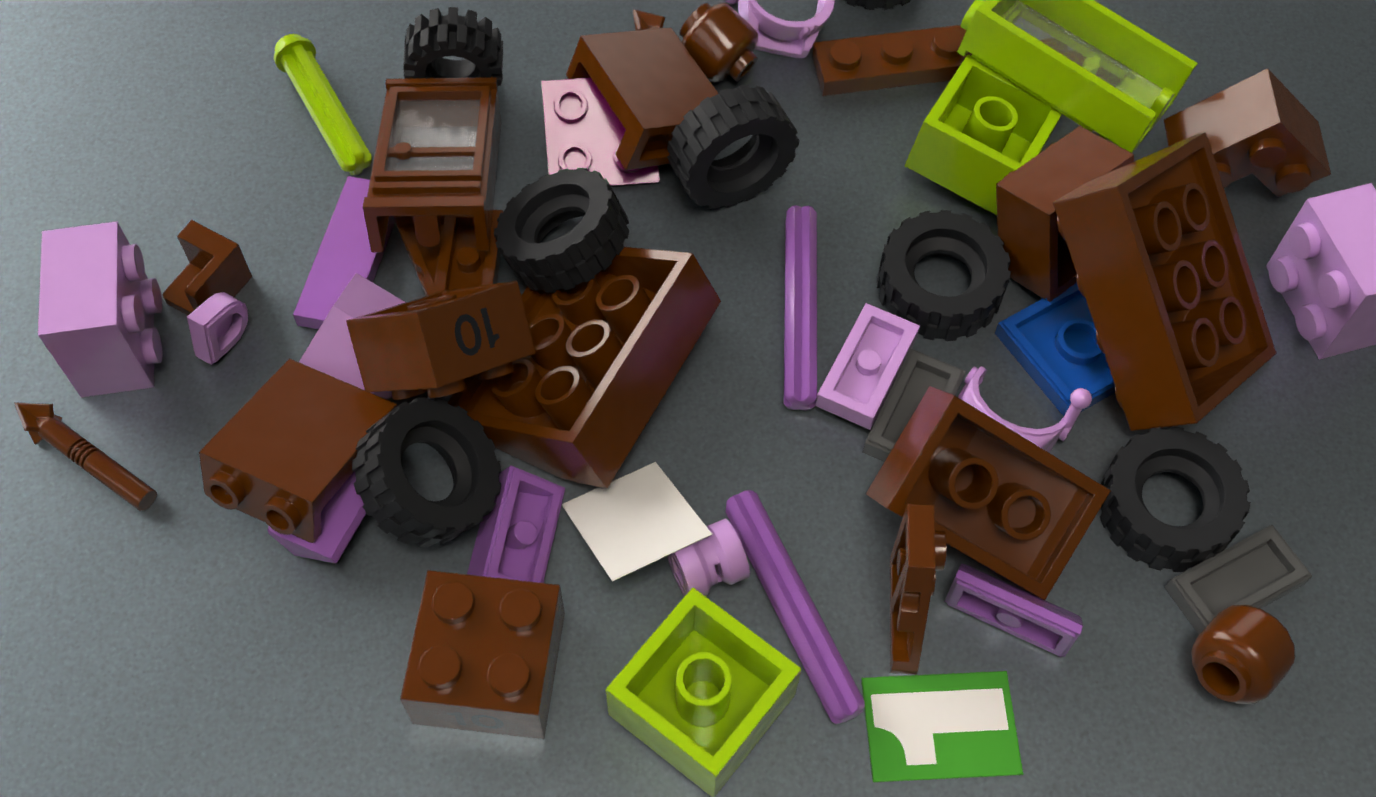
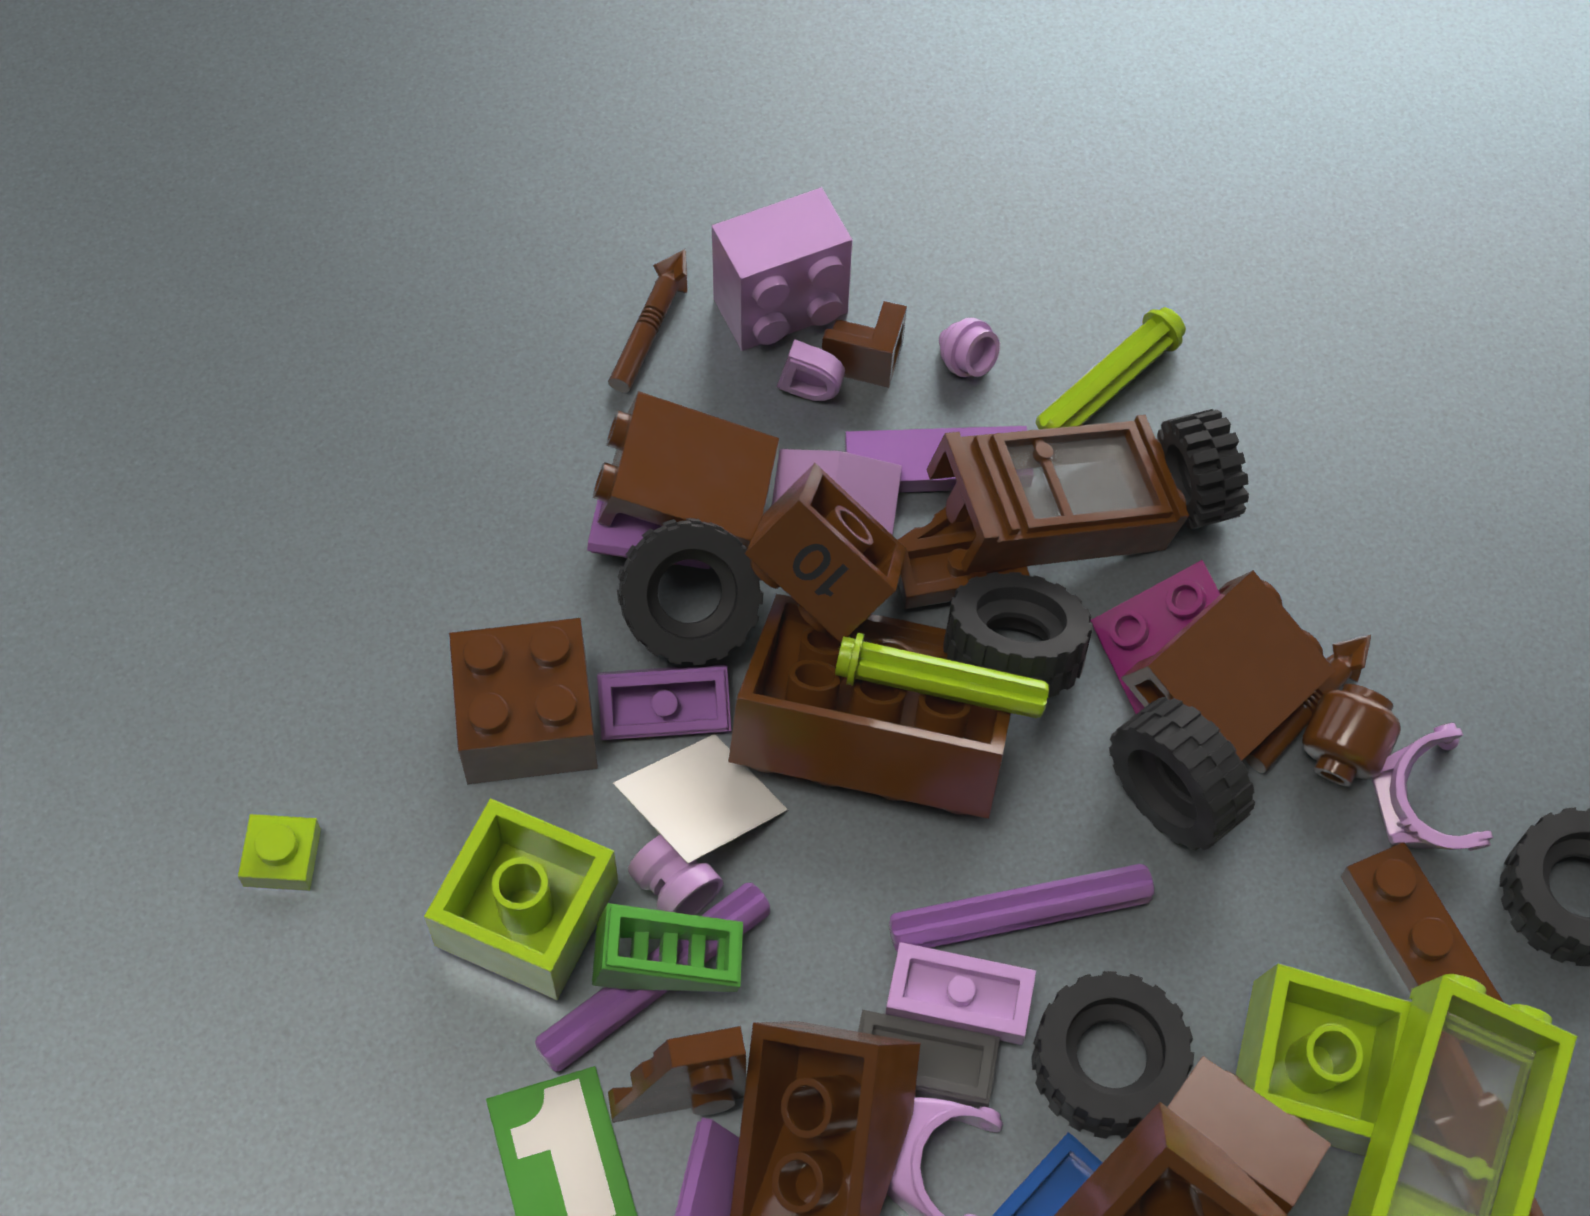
camera: 75 degrees right, 0 degrees up
none -> bright green slope [592,903,743,992]
none -> lime axle [835,633,1049,719]
none -> lavender plate [939,318,1000,377]

